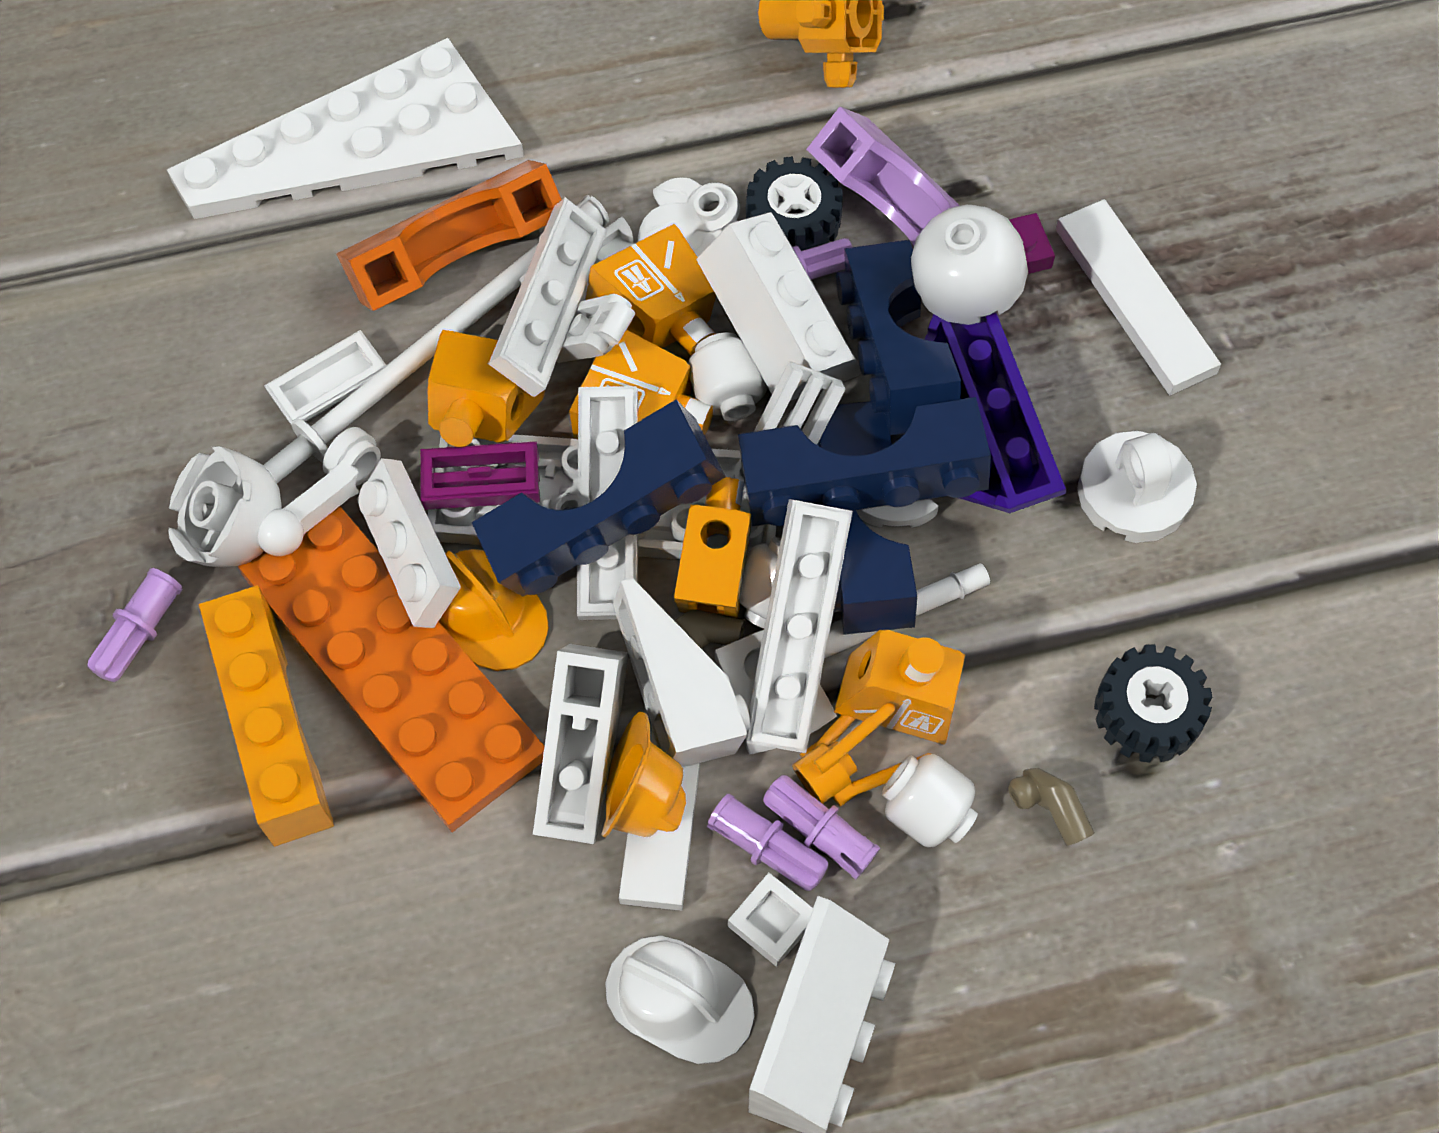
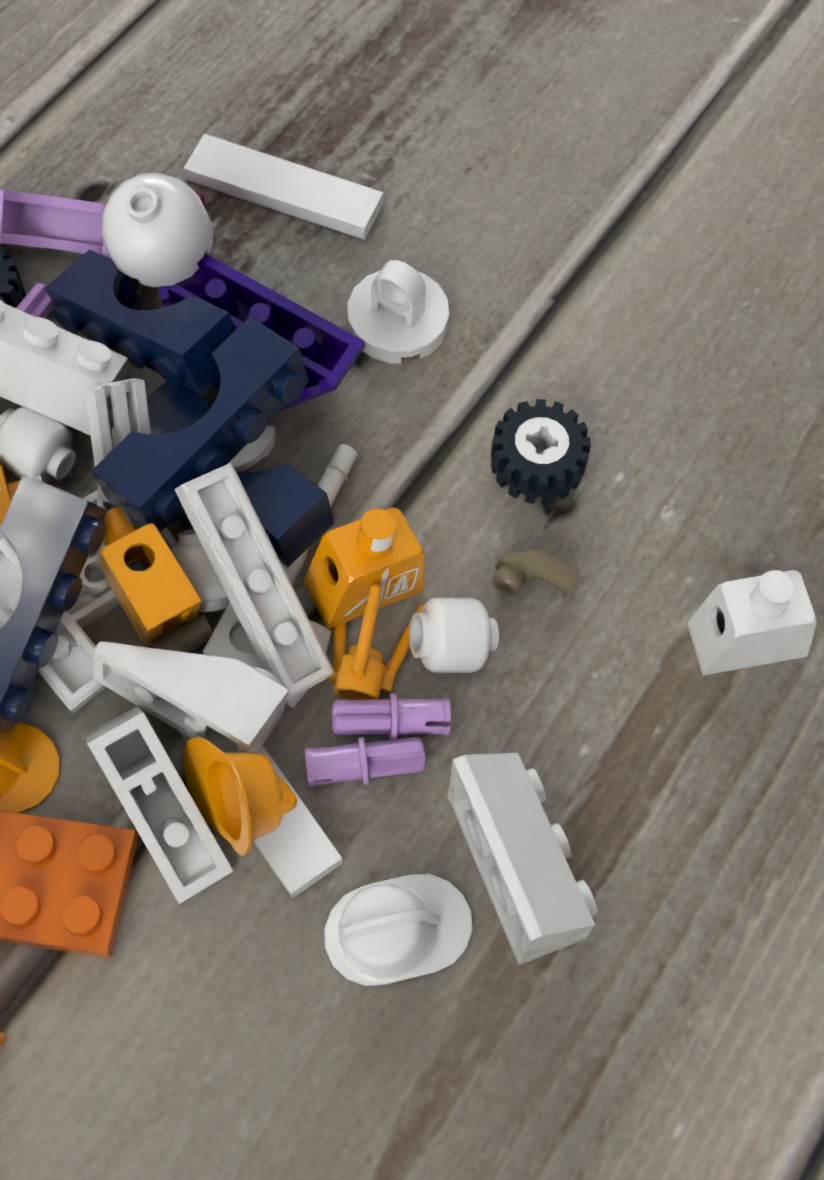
camera: 45 degrees left, 0 degrees up
white plate [728,872,813,967] -> none
none -> white torso [687,570,817,675]

